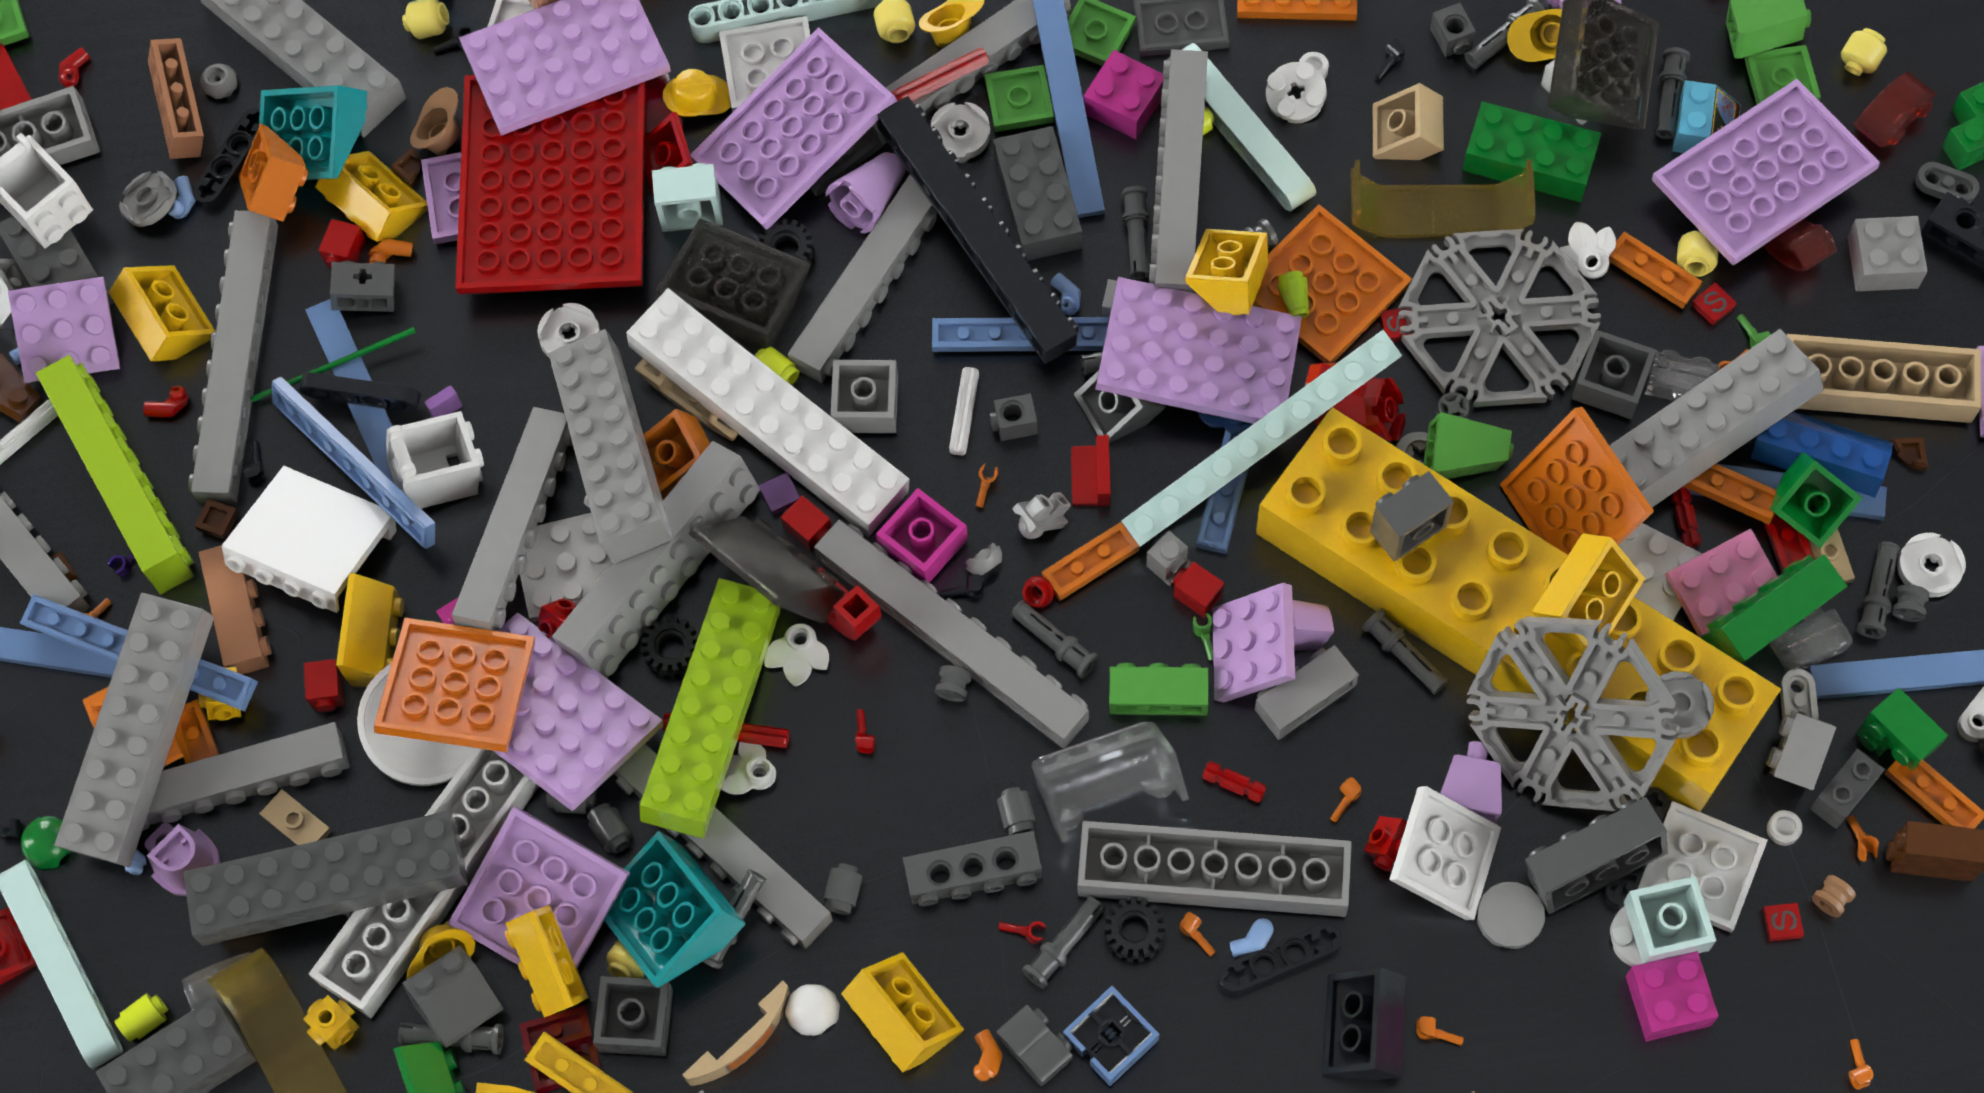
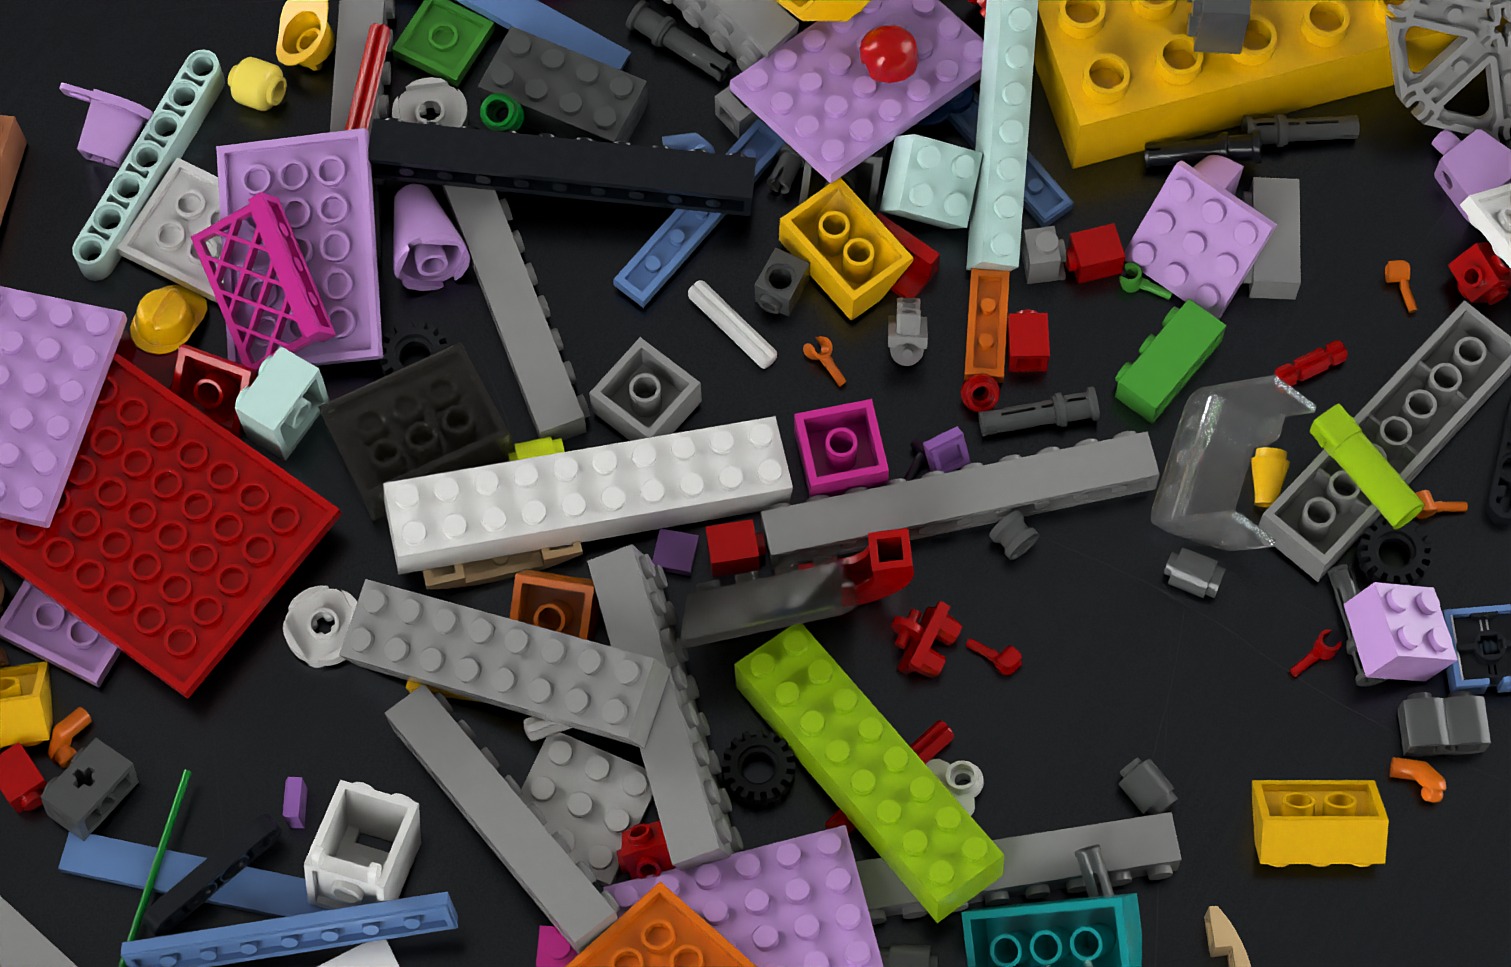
camera: 55 degrees left, 0 degrees up
white plate [764,624,829,687] -> none
white hair [785,984,840,1036] -> none
dark grey brick [903,831,1042,906] -> none
light grey plate [965,543,1002,576] -> none
light blue arm [1230,918,1274,958] -> none
none -> dark pink fence [191,192,336,374]
none -> green brick [480,93,524,132]
none -> yellow slope [779,177,914,321]
none -> red hair [859,24,919,83]
none -> light aqua brick [879,134,983,229]
none -> red hips [890,600,963,678]
none -> medium lavender tile [923,426,971,473]
none -> red brick [1006,309,1050,372]
none -> black pin [1145,129,1263,168]
none -> yellow cone [1251,447,1290,508]
none -> lime piece [1310,403,1425,529]
none -> lavender brick [1343,582,1458,682]

